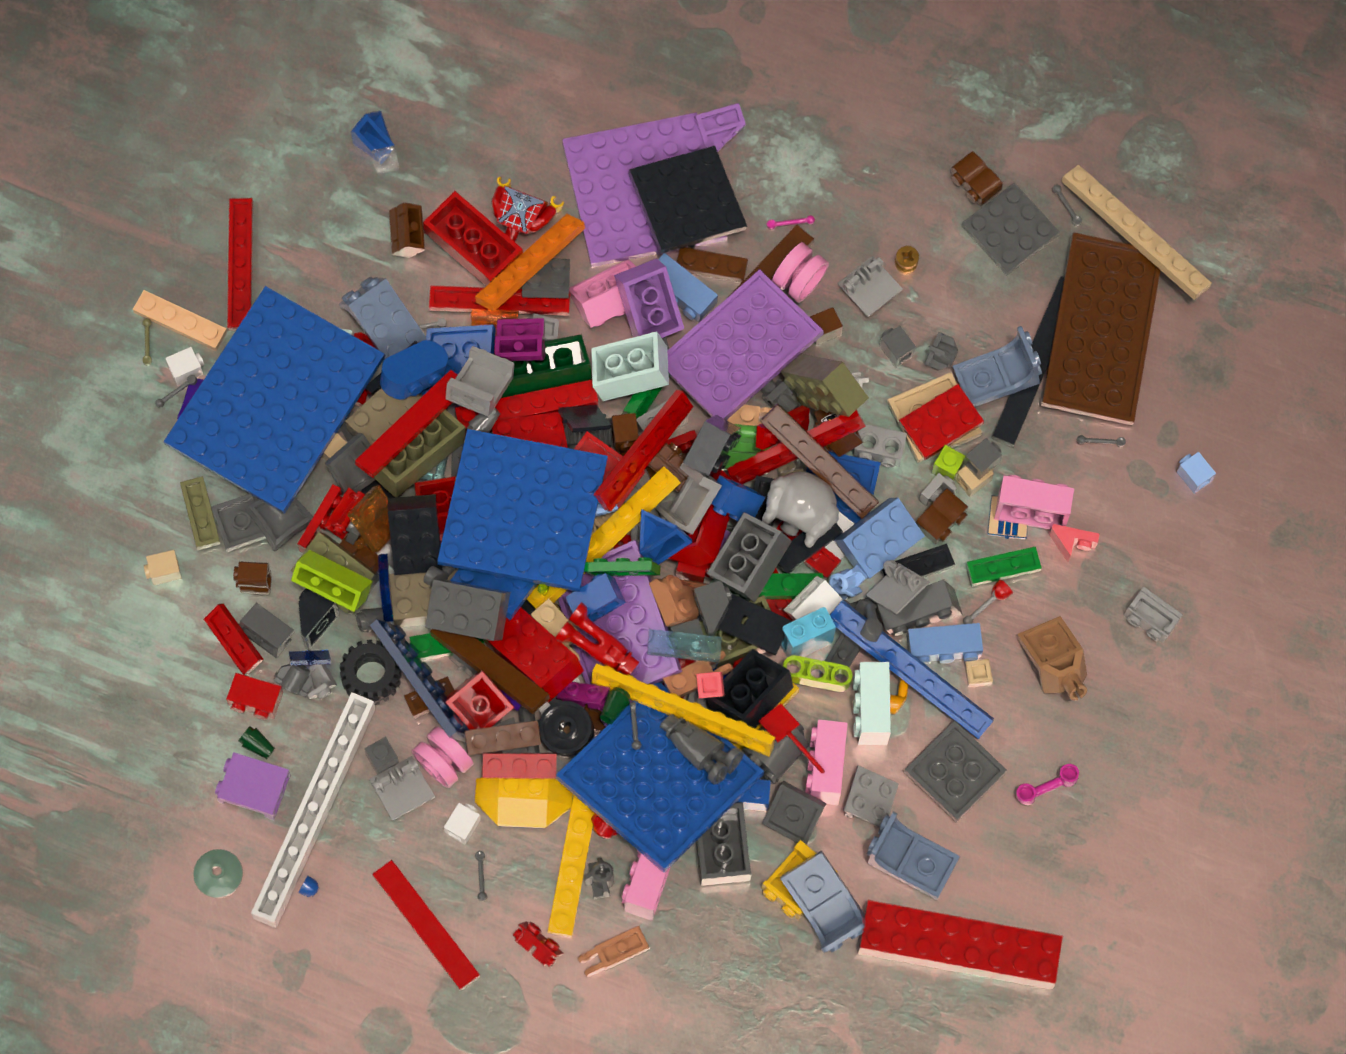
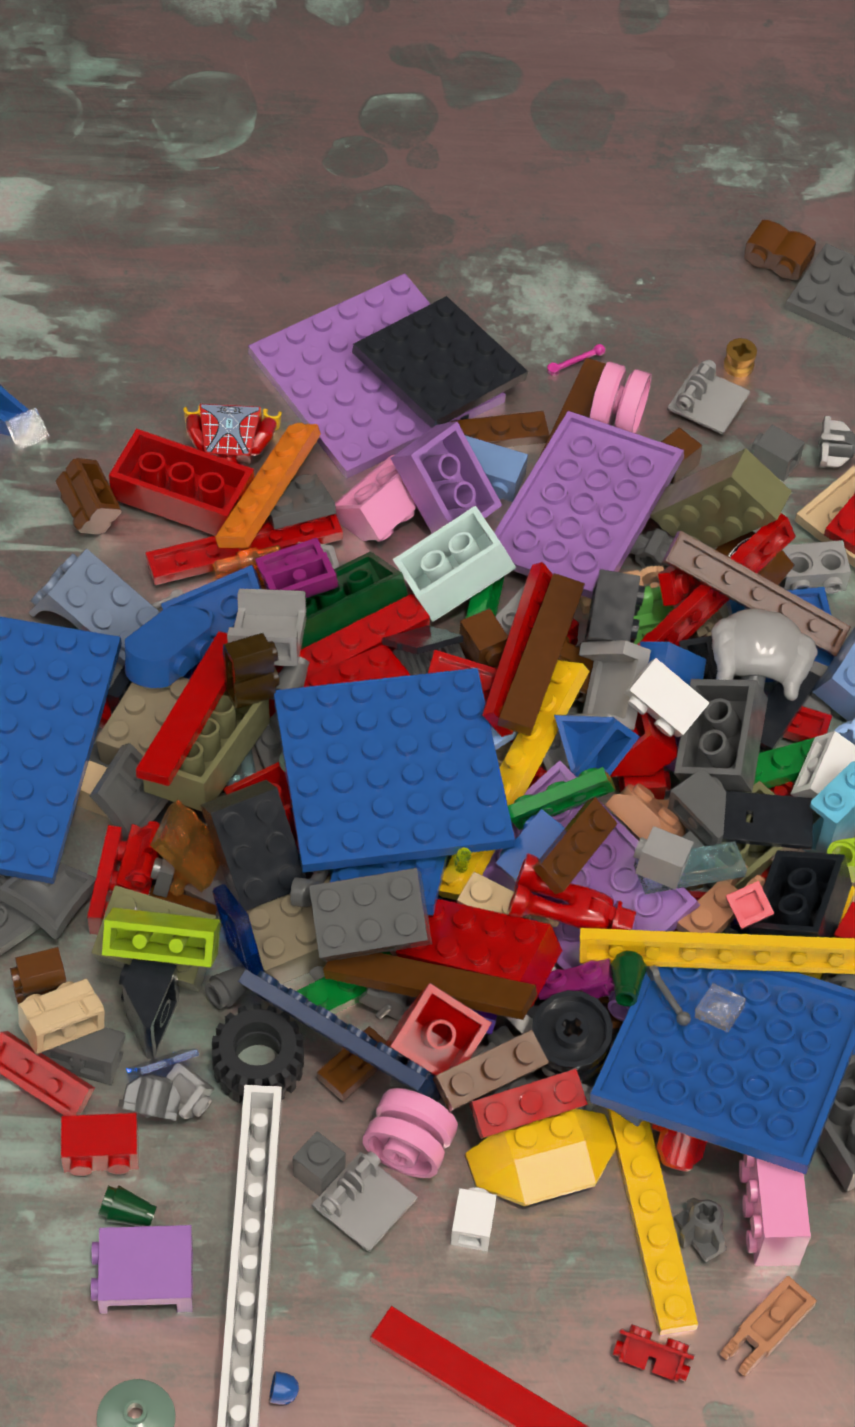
camera: 20 degrees left, 15 degrees down
dark grey hinge [475,851,487,901] -> none
dark grey piece [660,714,744,785] -> none
medium lavender wing [695,103,746,152] -> none
none -> tan brick [18,978,105,1054]
none -> dark brown brick [223,633,280,709]
none -> reddish brown tile [497,573,585,736]
none -> reddish brown plate [533,797,618,895]
none -> white brick [625,658,709,737]
none -> light grey brick [633,826,694,890]
none -> clear plate [695,983,746,1032]

